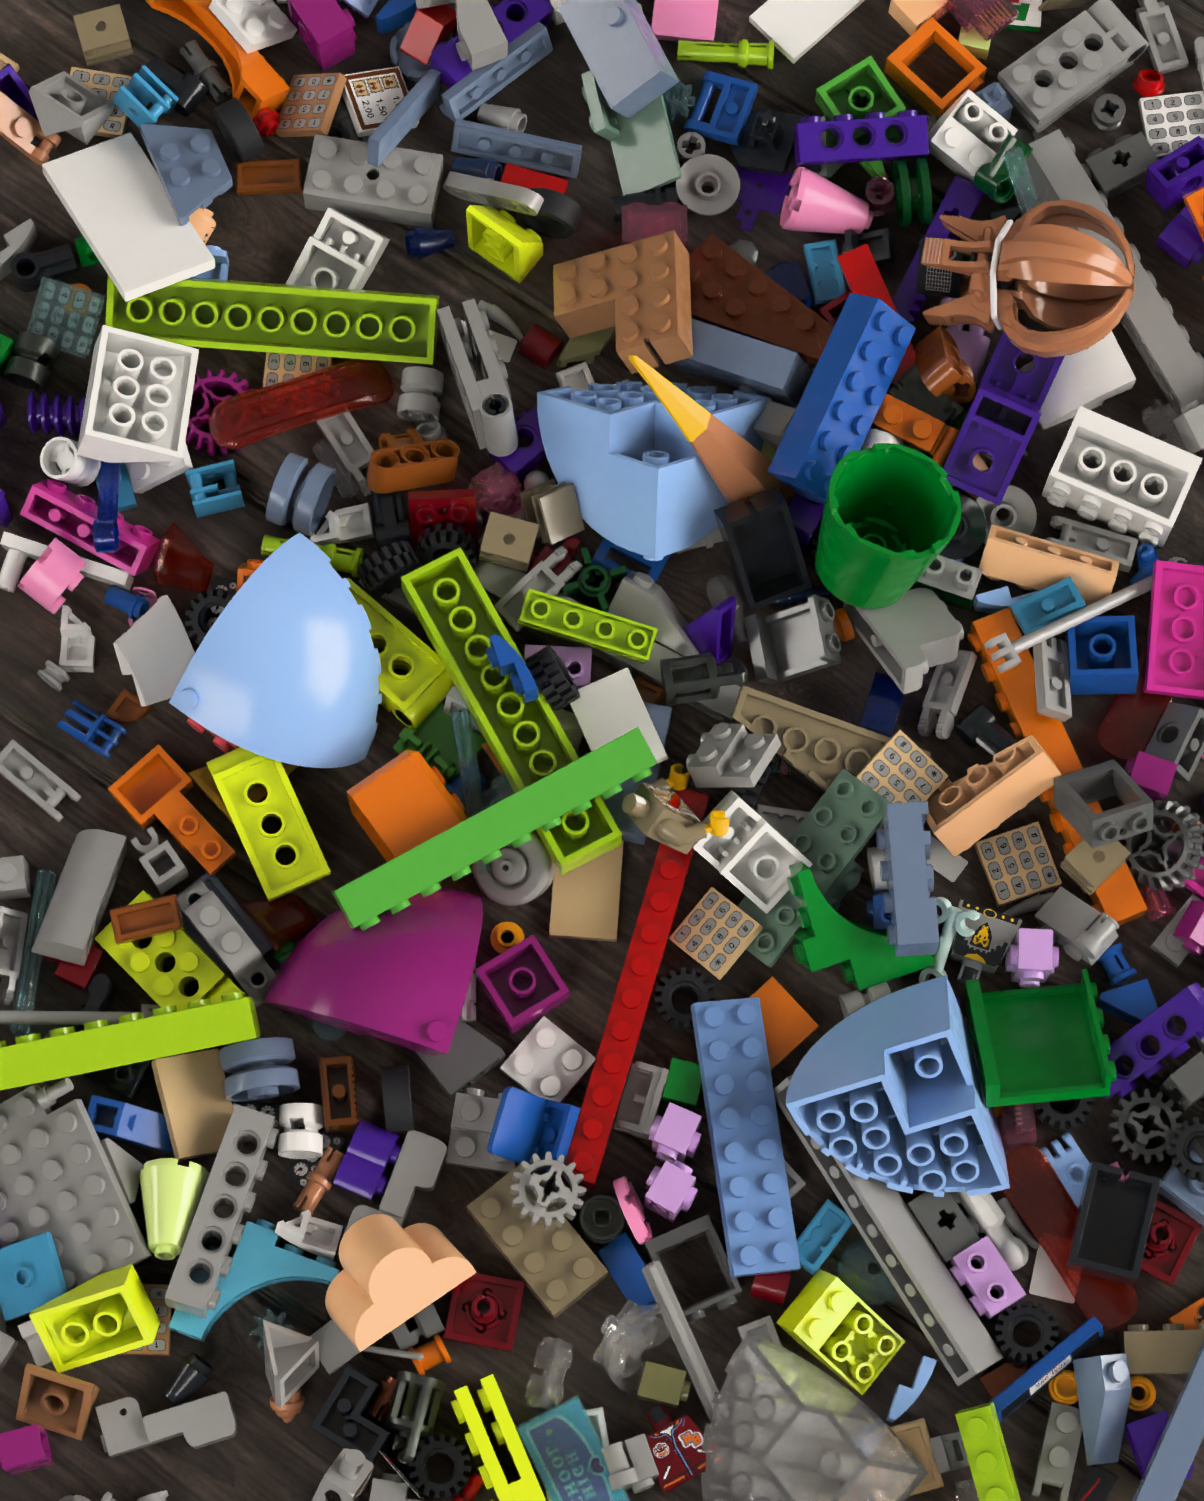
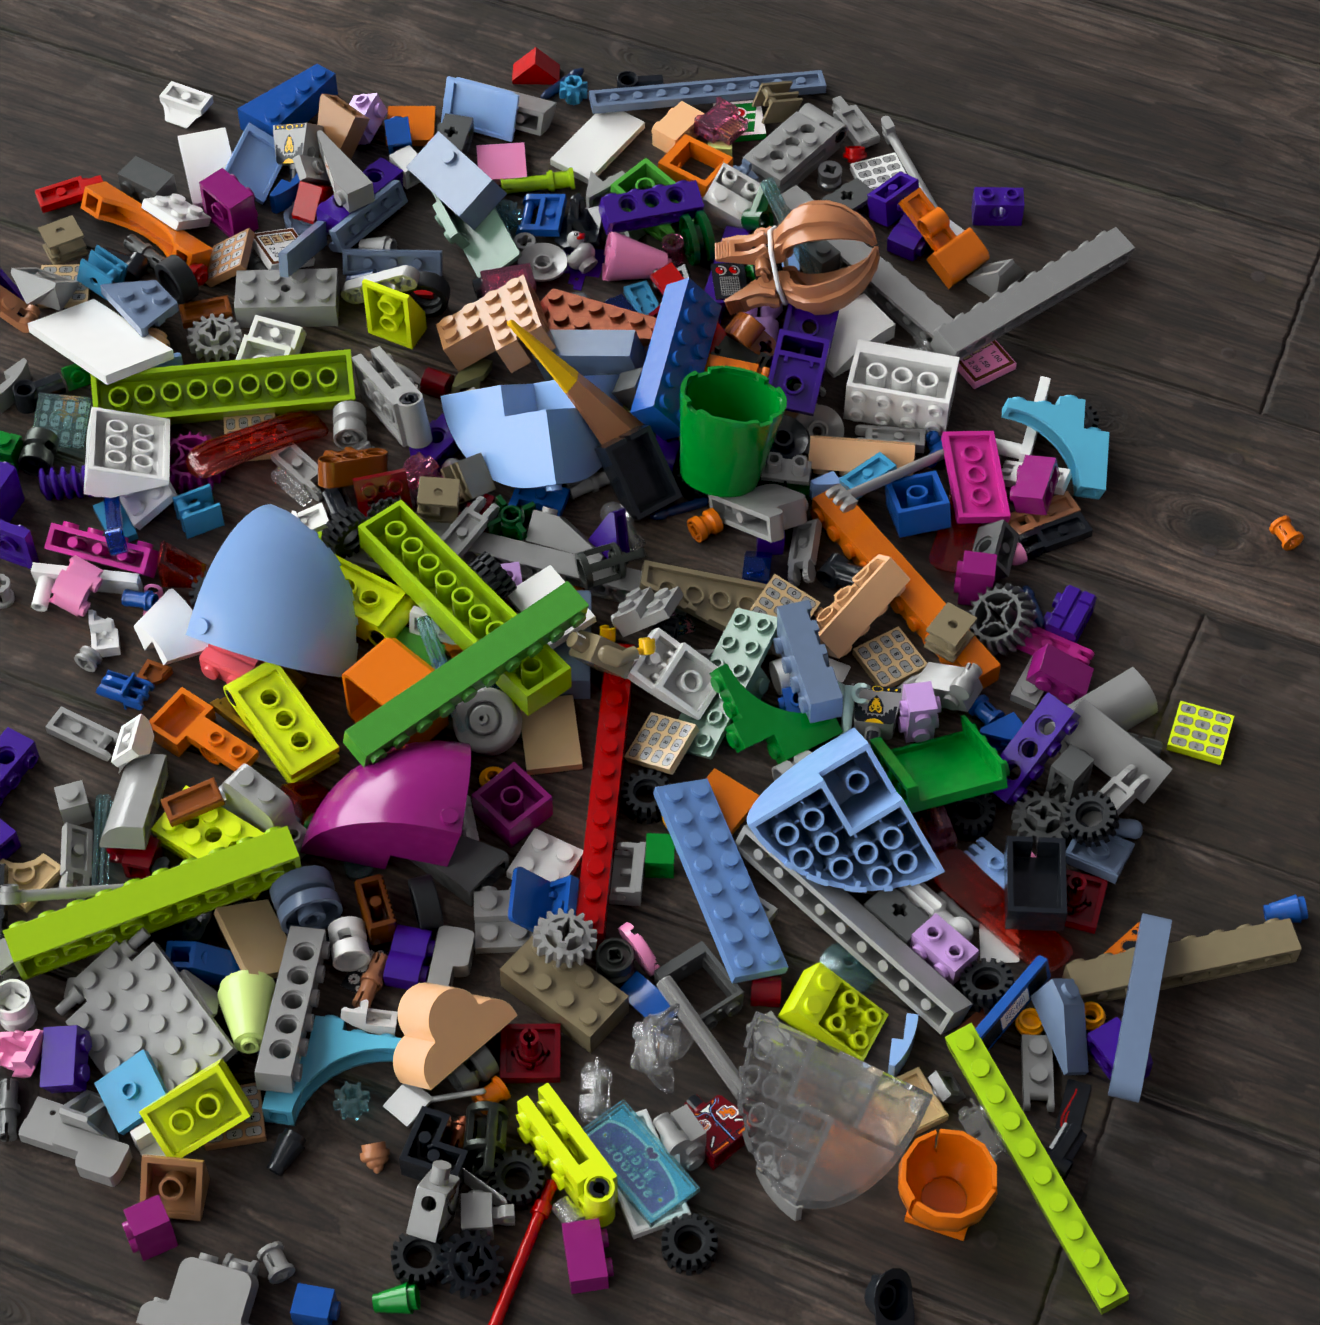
camera: 10 degrees left, 20 degrees down
white wheel [40,436,101,487] -> none
light grey piece [95,1391,237,1458] -> none
light grey brick [130,827,189,895] -> none
light grey slope [263,1319,320,1407] -> none
sand blue wheel [265,452,336,536] -> none
clear blue cone [405,227,455,260] -> none
blue slope [485,634,538,703] -> none
lime brick [516,588,658,664] -> none
olive brick [637,1361,691,1409] -> none
lavender brick [644,1160,698,1223] -> none
lavender brick [648,1102,702,1164] -> none
dark grey panel [744,595,841,686] -> none
dark azure plate [796,1199,853,1276] -> none
light grey hinge [1033,637,1072,722] -> none
dark grey window [1054,759,1153,849] -> none
clear pink bush [1139,882,1178,924] -> none
none -> white slope [111,714,154,773]
none -> light grey gear [186,313,243,362]
none -> light grey animal [567,231,598,274]
none -> light grey slope [586,171,625,208]

